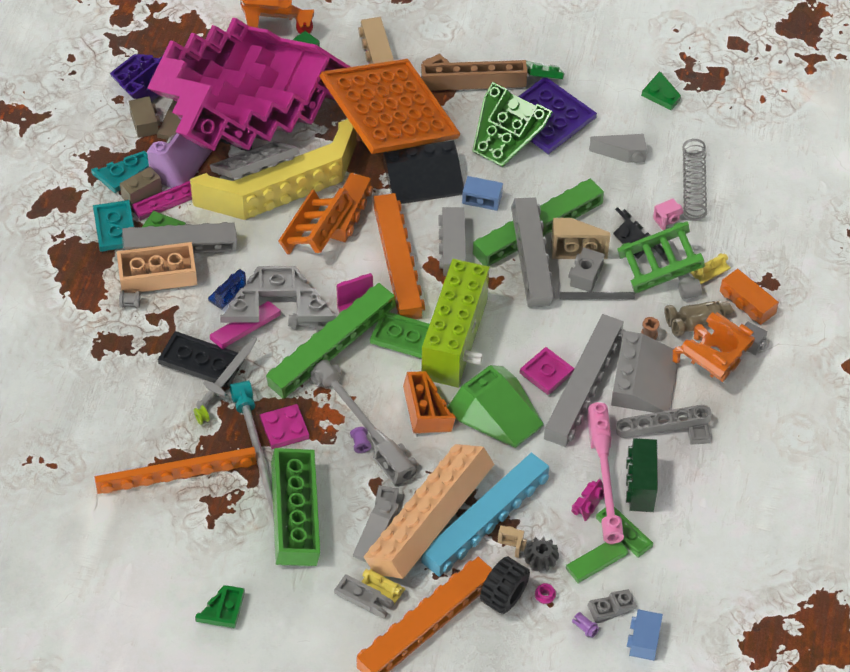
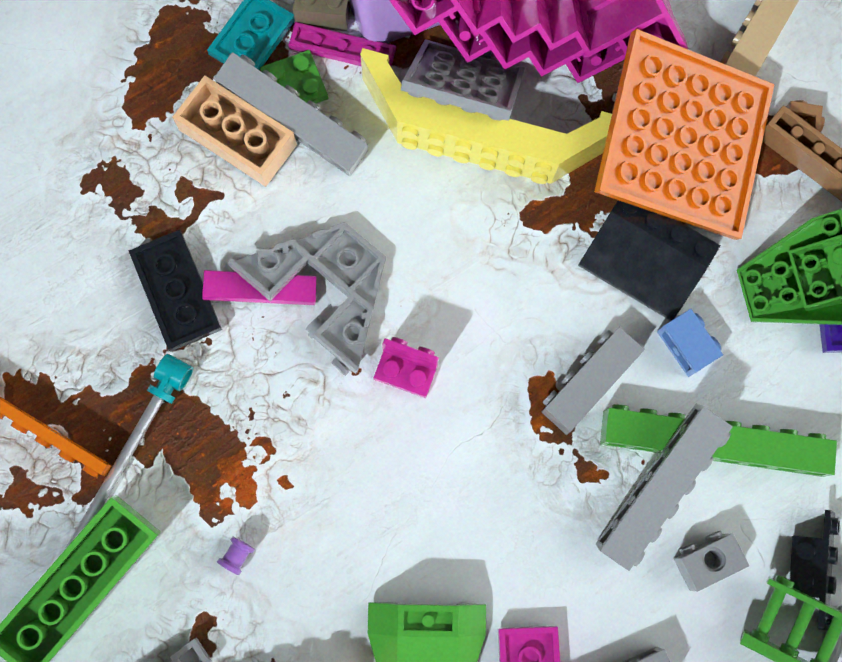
camera: 40 degrees right, 25 degrees up
light grey bush [119,291,141,308] -> none
lime bush [193,405,210,425] -> none
light grey sword [196,337,257,409] -> none
clear blue bracket [208,269,246,310] -> none
dark pink plate [260,404,309,450] -> none
bright green brick [266,283,396,399] -> none
orange fence [278,188,354,254] -> none
light grey bar [311,360,417,486] -> none
orange brick [331,172,373,242] -> none
bright green plate [370,312,430,359] -> none
orange brick [374,193,425,319] -> none
orange wedge [403,371,456,433] -> none
lime piece [421,258,489,388] -> none
tan slope [551,218,610,259] -> none
dark grey bar [559,292,635,300] -> none

